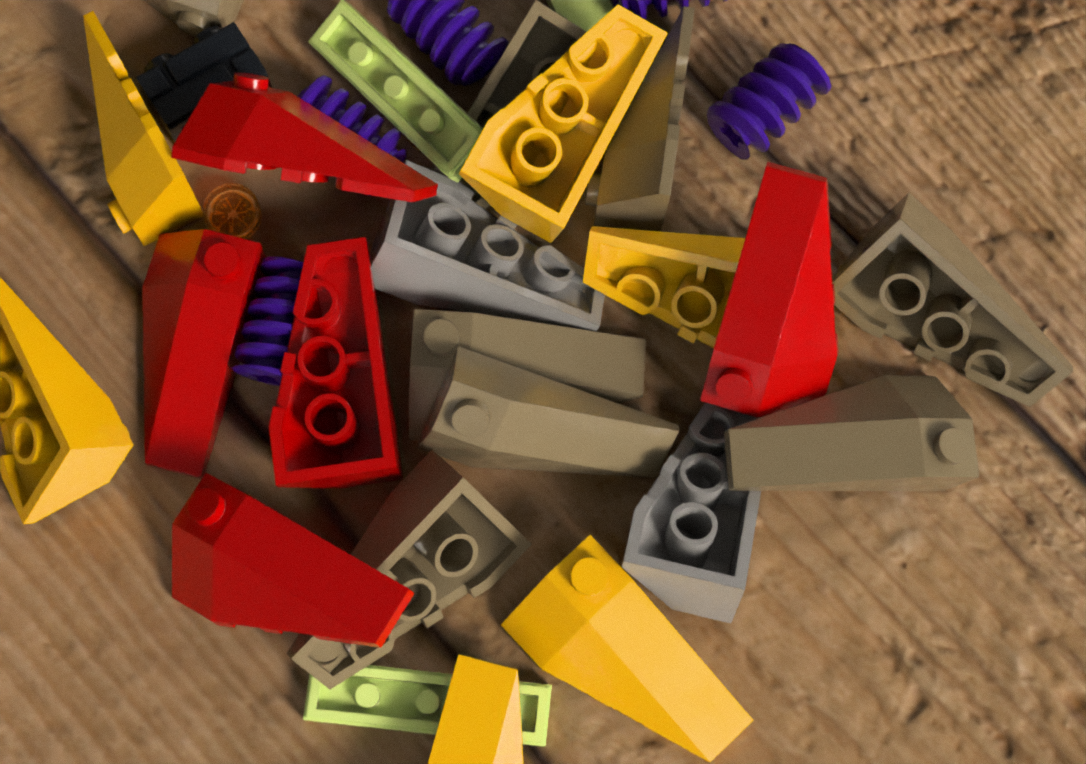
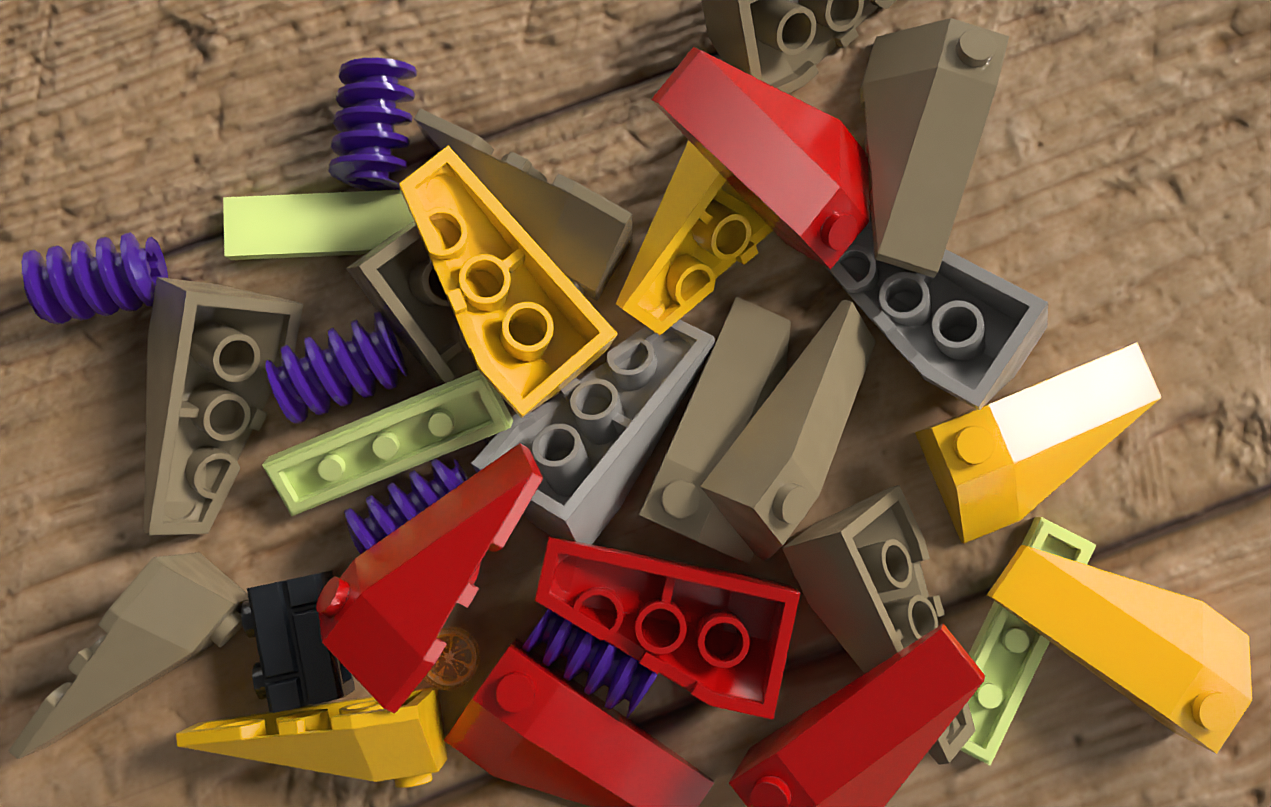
camera: 65 degrees left, 10 degrees up
dark purple piece [707,43,832,160] -> none

